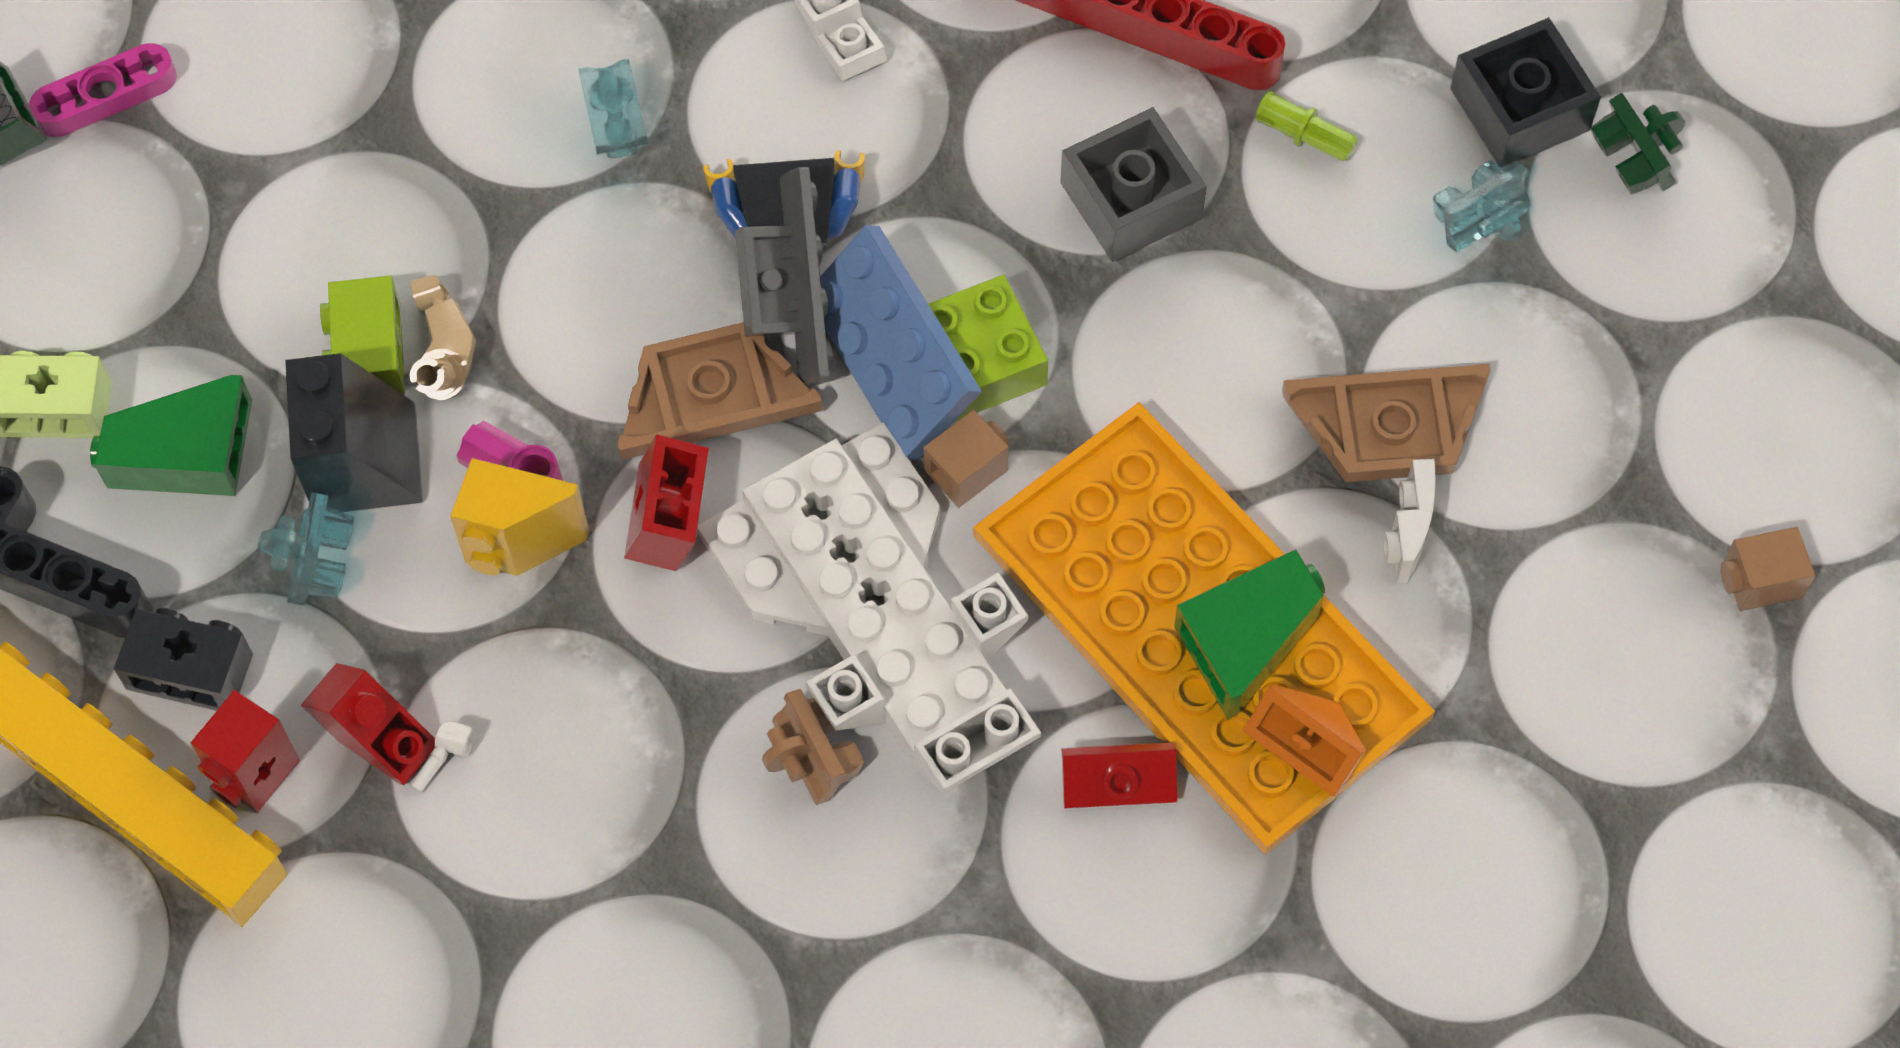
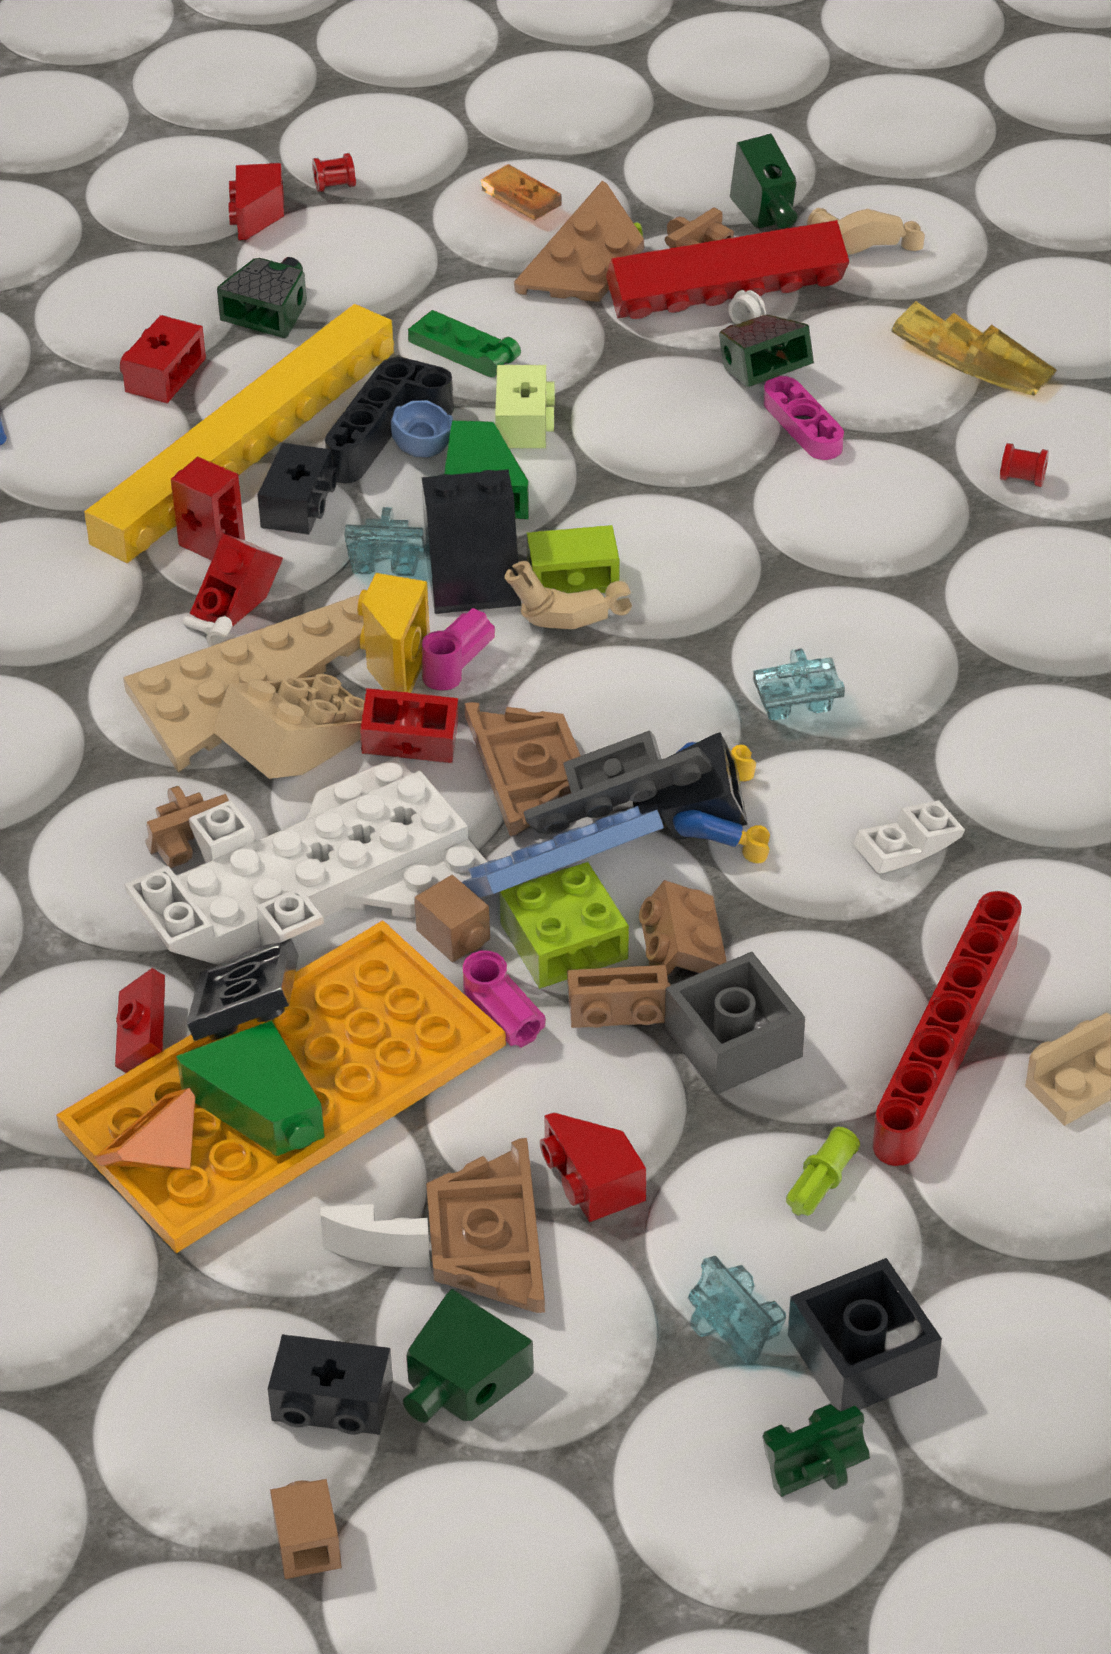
camera: 90 degrees right, 20 degrees down
none -> tan wing [123,594,364,772]
none -> black plate [186,938,299,1041]
none -> tan slope [212,674,365,779]
none -> black brick [267,1334,393,1435]
none -> medium blue hair [391,400,453,458]
none -> dark green torso [403,1289,534,1423]
none -> dark pink piece [463,951,546,1048]
none -> red slope [540,1112,646,1222]
none -> medium nougat bracket [567,965,671,1028]
none -> medium nougat bracket [639,880,727,976]

